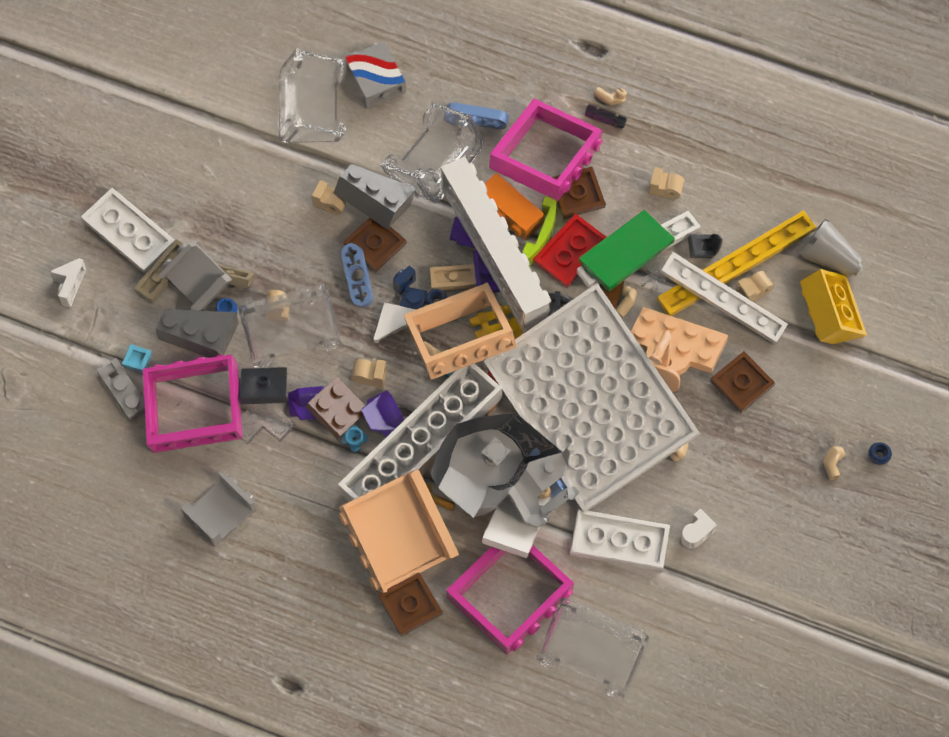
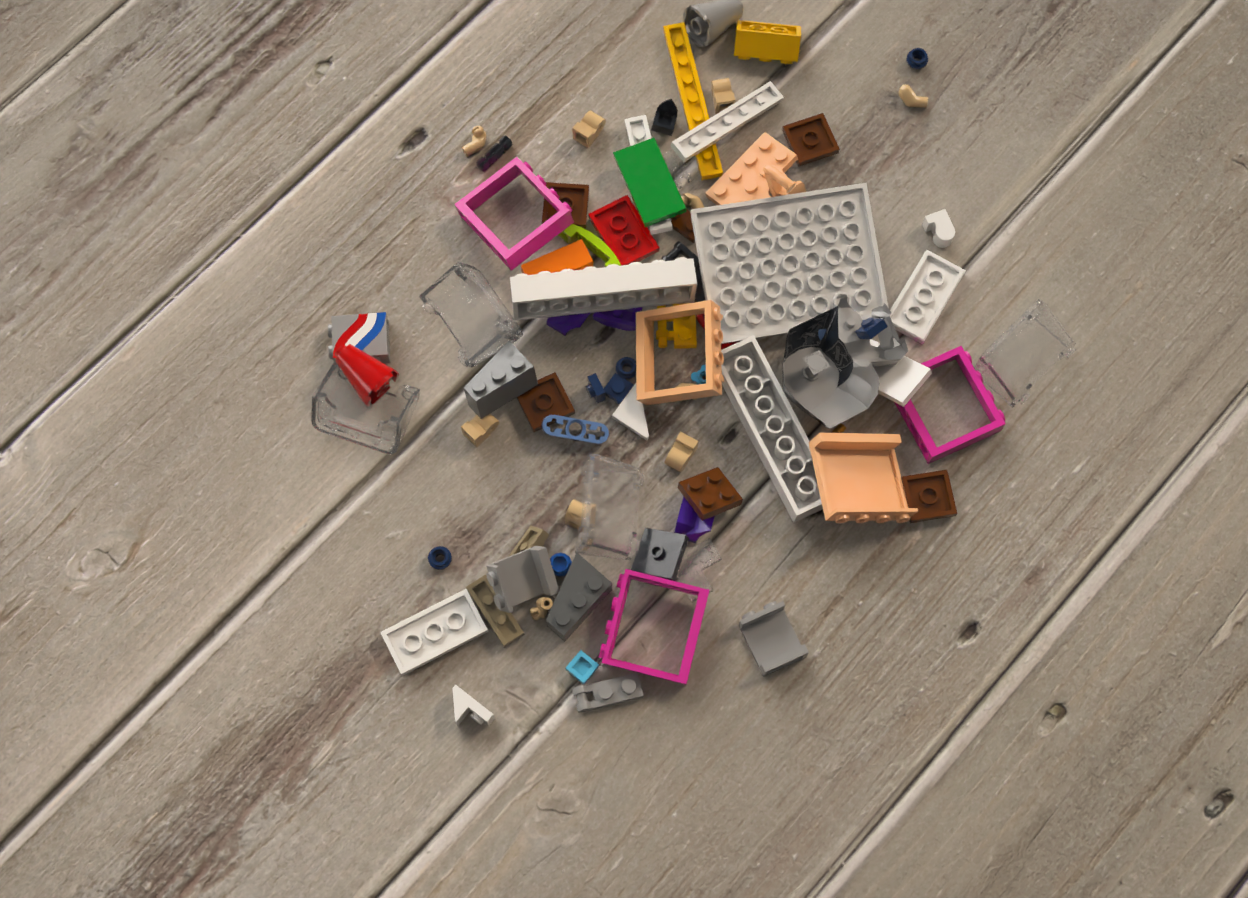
camera: 70 degrees left, 5 degrees up
dark azure plate [341,425,368,452] -> none
dark purple slope [361,390,404,438] -> none
tan plate [430,264,476,291] -> none
medium blue beam [445,103,509,129] -> none
none -> red cone [335,344,399,407]
none -> dark blue plate [428,546,452,570]
none -> tan arm [530,597,553,620]
none -> dark blue plate [855,317,888,339]

